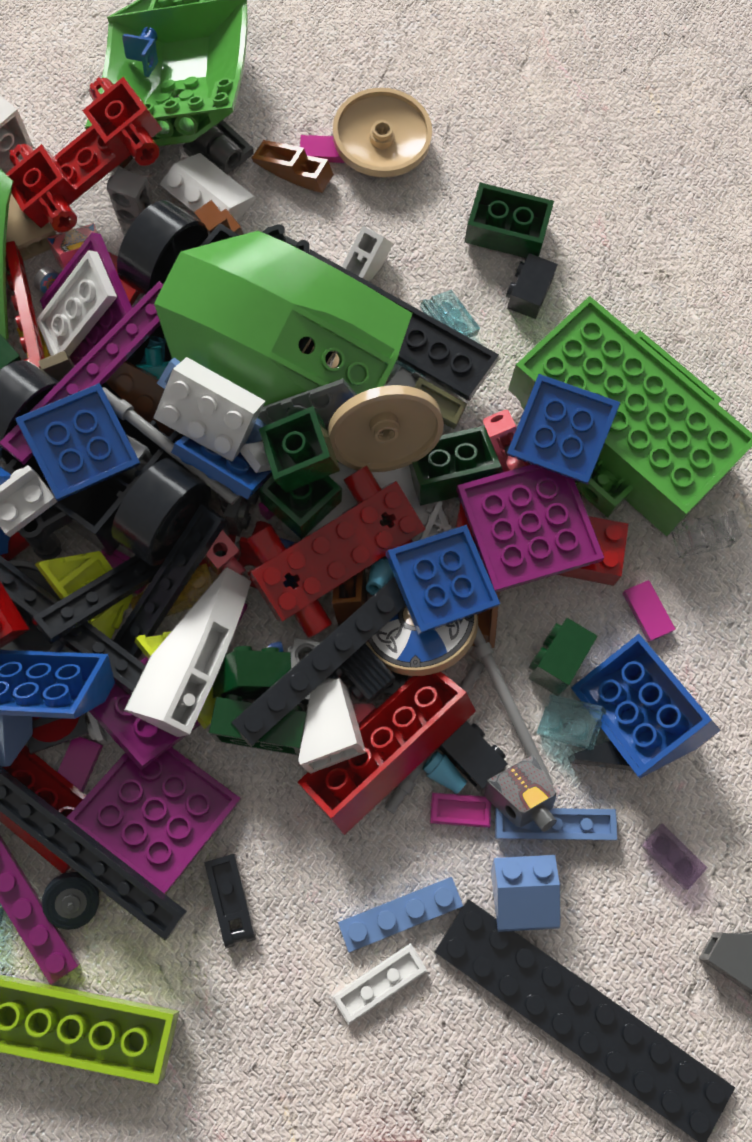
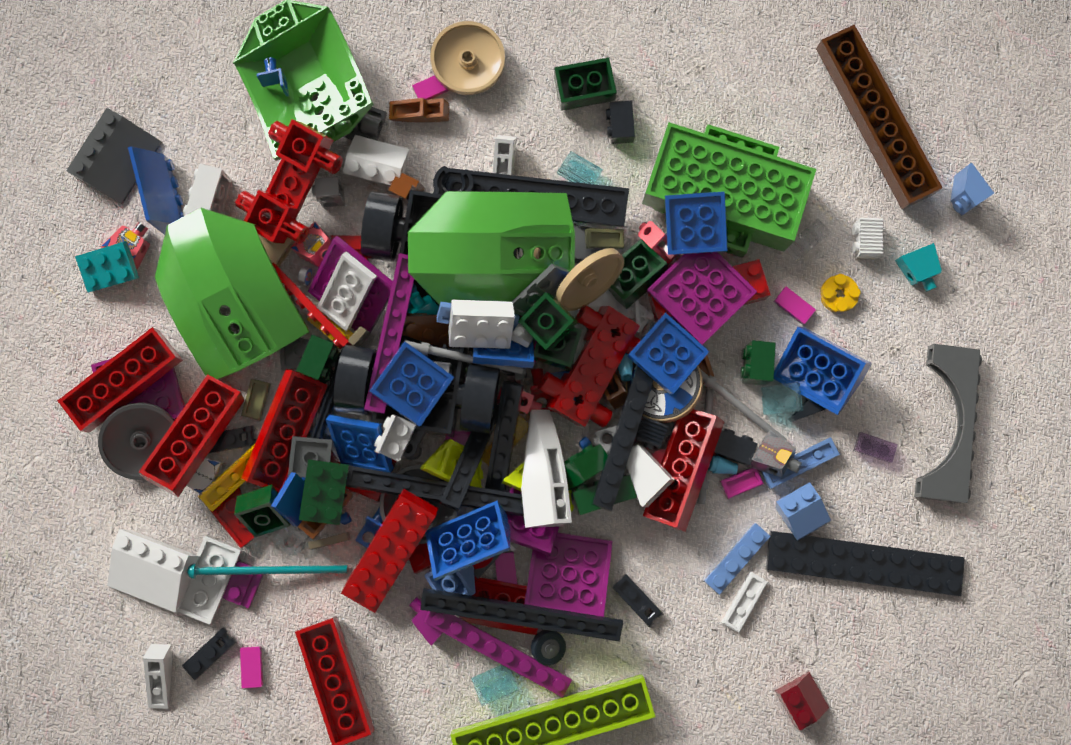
camera: 25 degrees left, 10 degrees up
none -> yellow plate [820,274,860,312]

